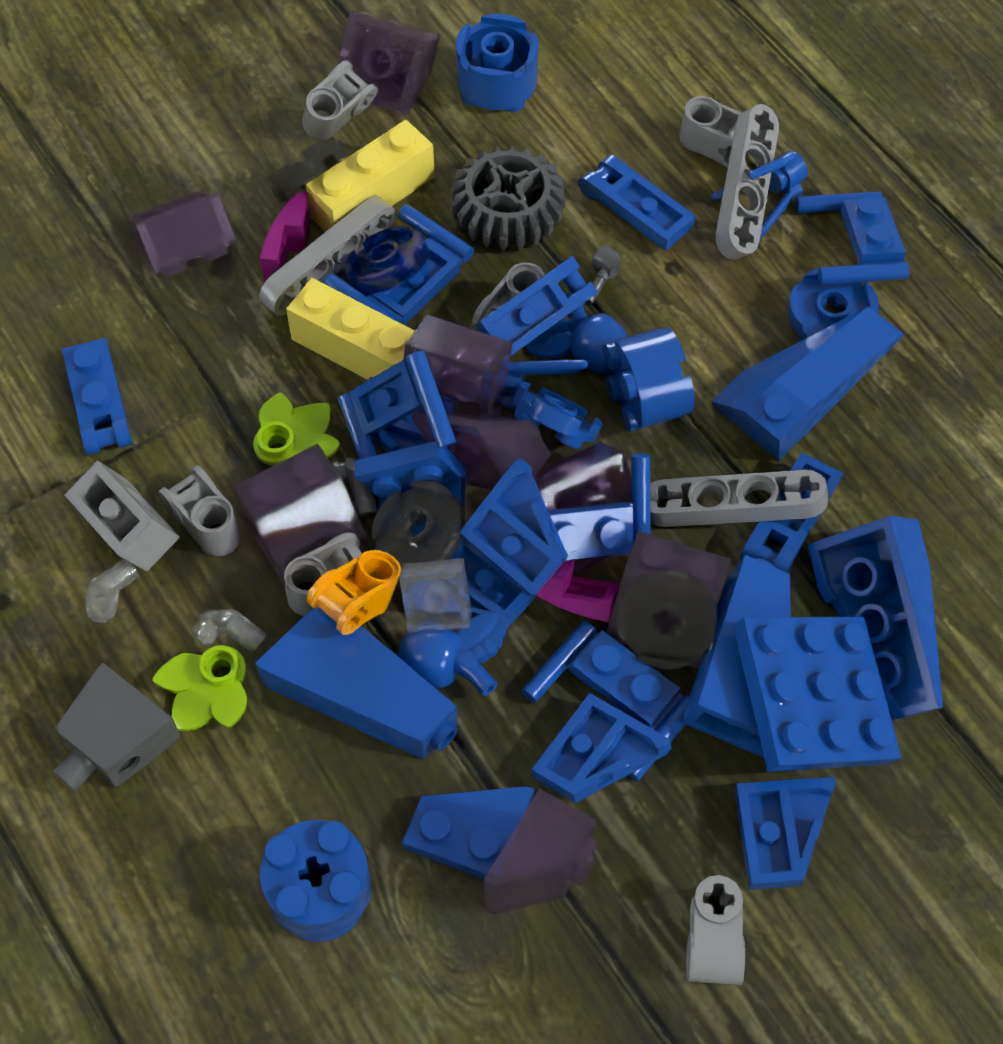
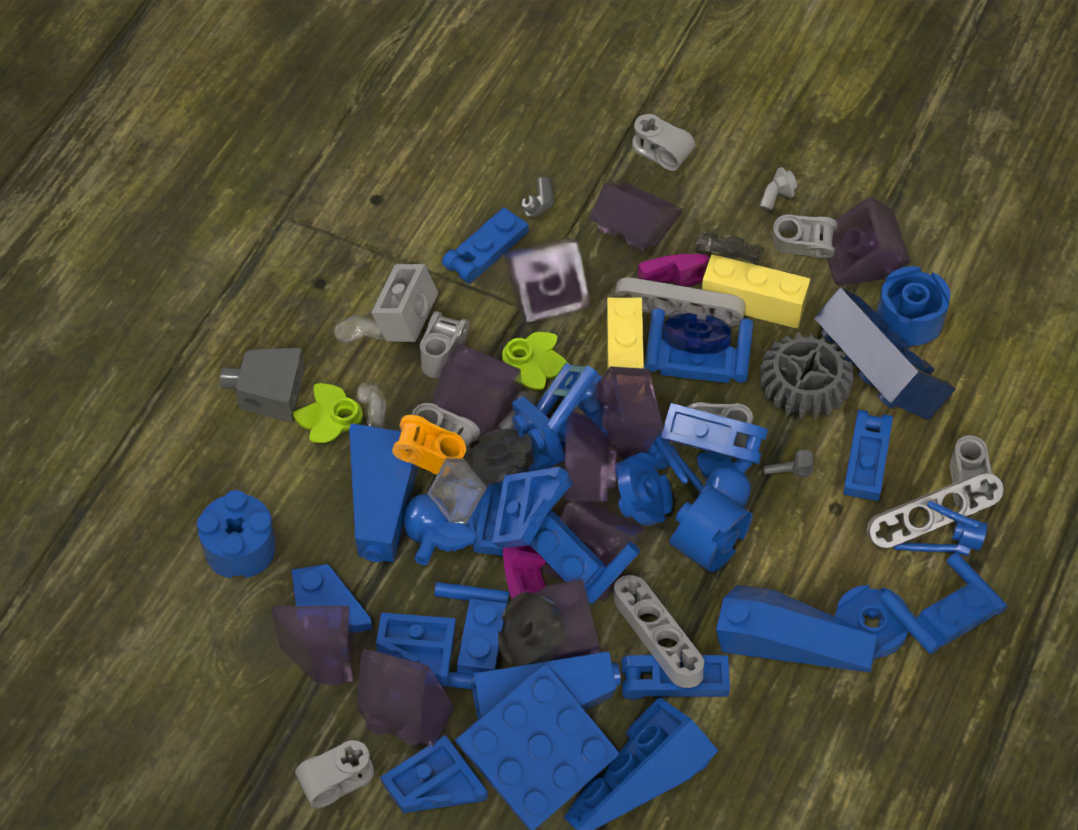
camera: 60 degrees right, 5 degrees down
none -> clear purple slope [356,649,454,746]
none -> slope [504,238,591,323]
none -> dark grey arm [521,177,554,217]
none -> light grey piece [632,114,695,171]
none -> light grey plate [759,167,797,212]
none -> wedge [814,287,956,420]

